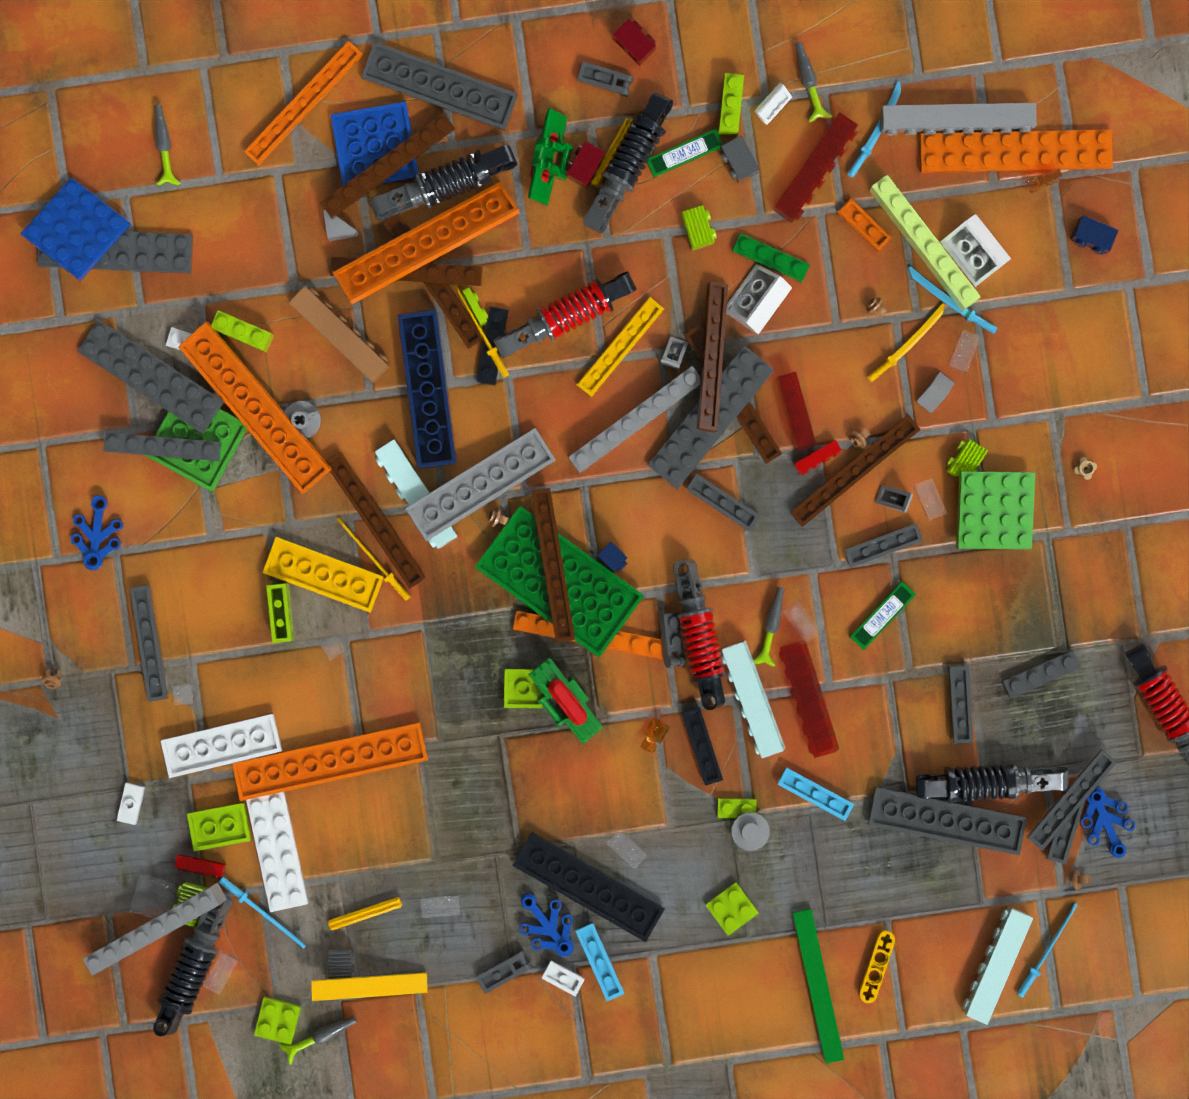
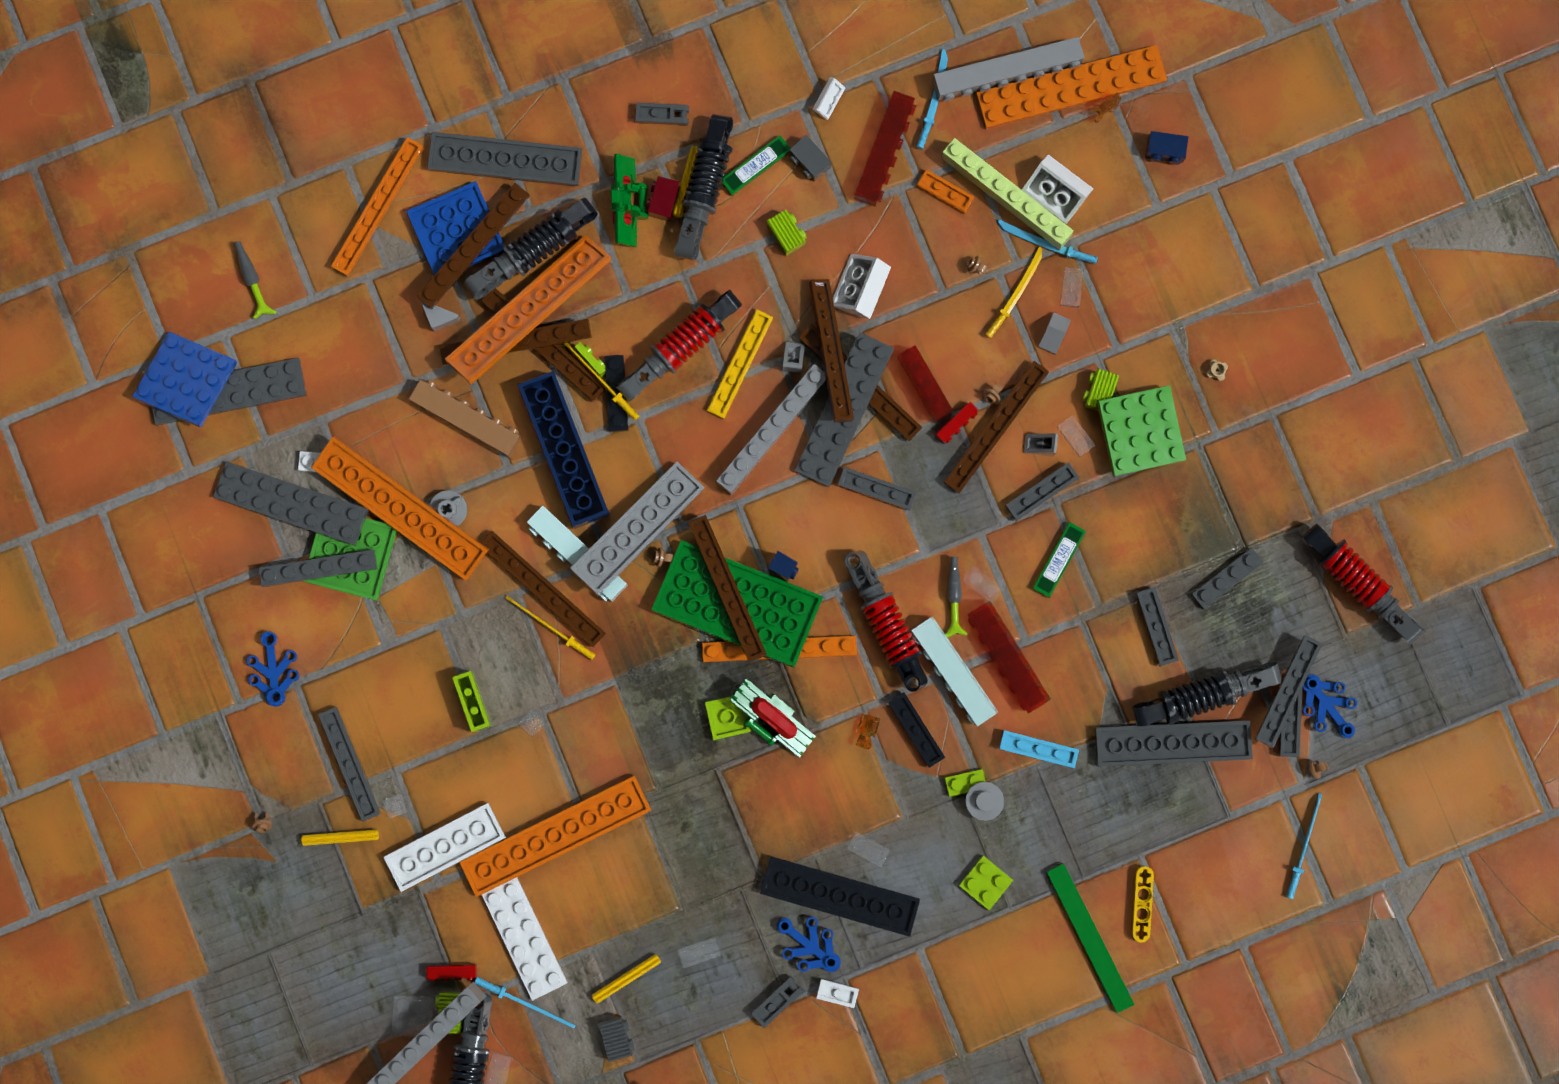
camera: 20 degrees left, 5 degrees down
white plate [117,783,145,825] -> none
lime plate [187,802,252,852] -> none
lime brick [211,310,274,353] -> none
yellow plate [262,537,384,613] -> none
yellow tile [311,972,427,1001] -> none
medium azure plate [575,922,624,1001] -> none
dark red brick [612,19,656,66] -> none
dark grey plate [659,612,686,668] -> none
lime brick [718,73,744,137] -> none
green plate [732,233,810,283] -> none
dark grey piece [795,42,833,122] -> none
light aqua brick [962,906,1033,1025] -> none
none -> yellow axle [301,830,379,846]

